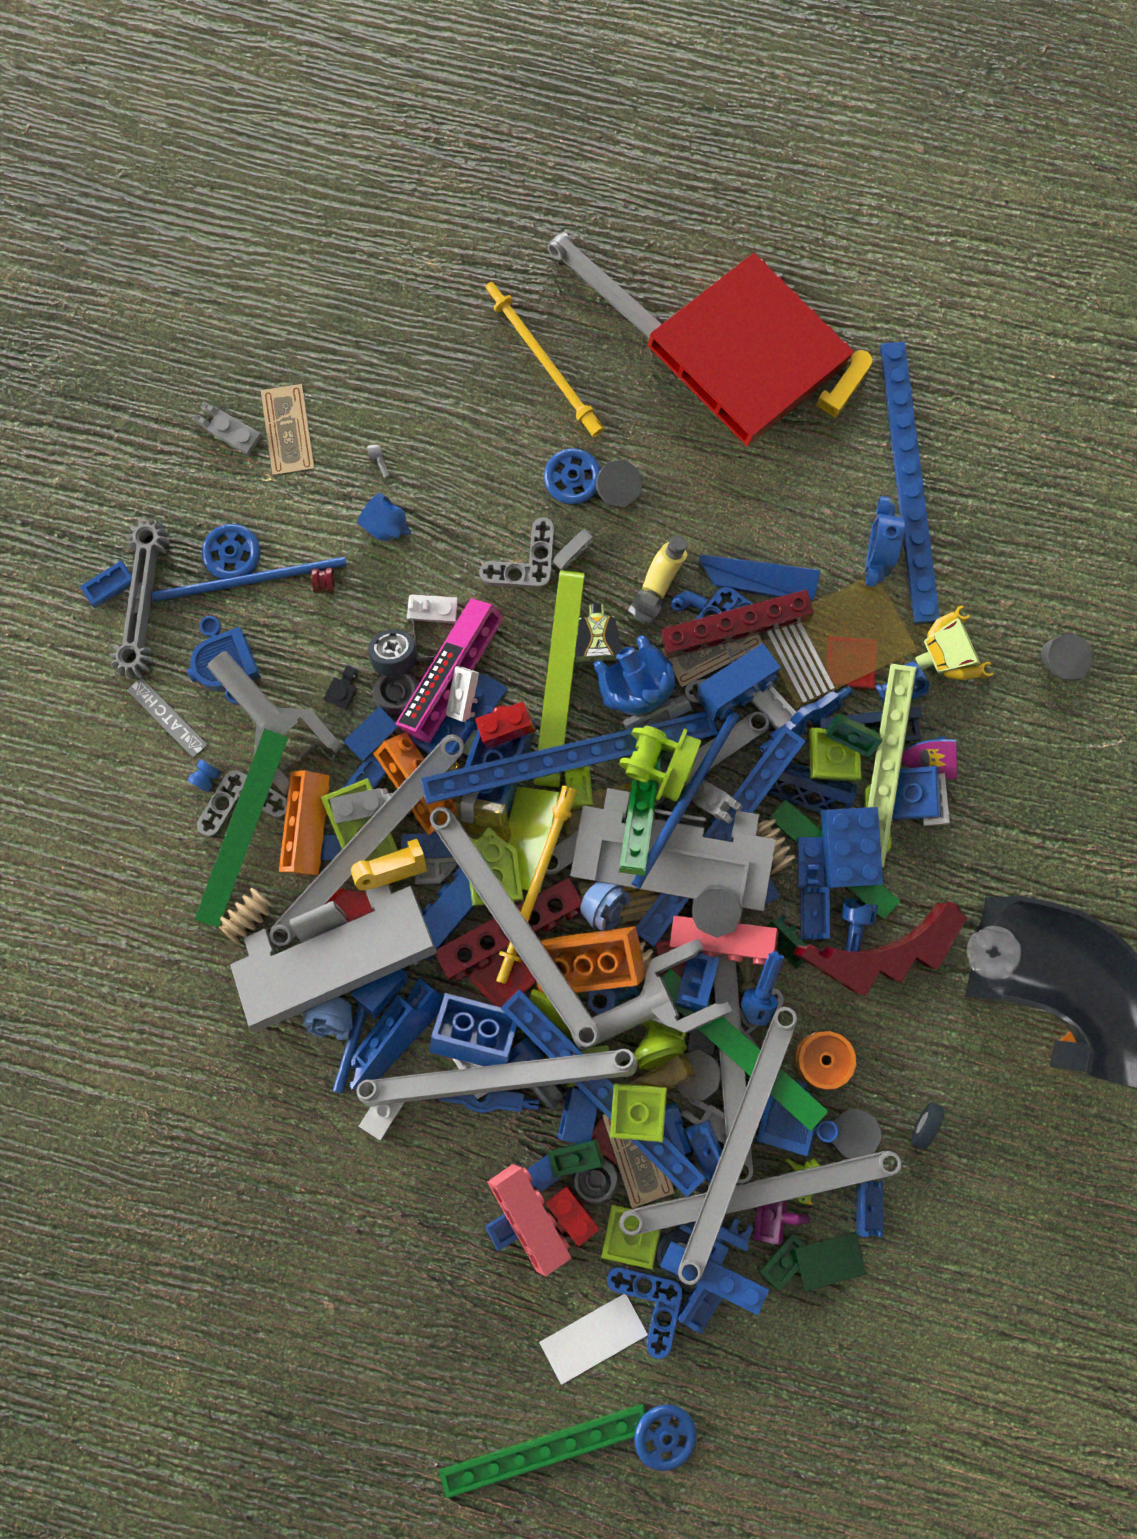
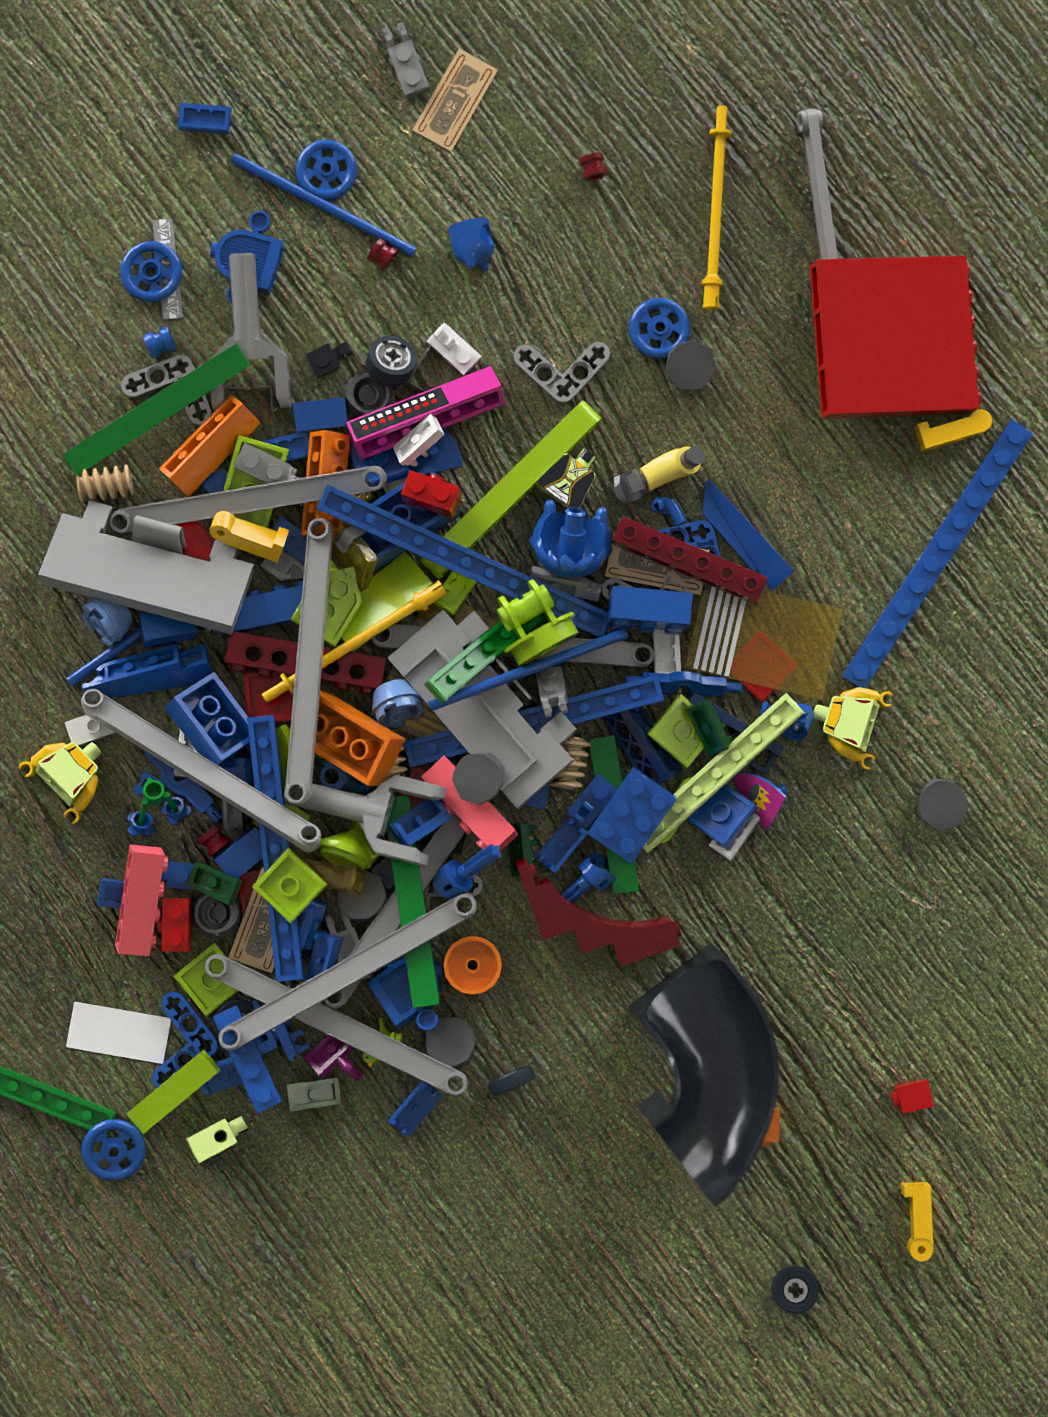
camera: 30 degrees right, 5 degrees up
light grey arm [109,518,170,680] -> none
light grey hand [367,445,389,478] -> none
light grey beam [553,529,594,570] -> none
dark green sticker [795,1232,866,1292] -> none
blue piece [864,496,905,587] -> none
clear plate [967,926,1021,979] -> none
none -> torso [19,742,101,824]
none -> blue plate [120,241,182,302]
none -> blue plant [127,772,192,836]
none -> lime tile [127,1050,221,1134]
none -> yellowish green torso [186,1116,248,1163]
none -> dark red wheel [198,825,231,858]
none -> dark red wheel [579,152,608,181]

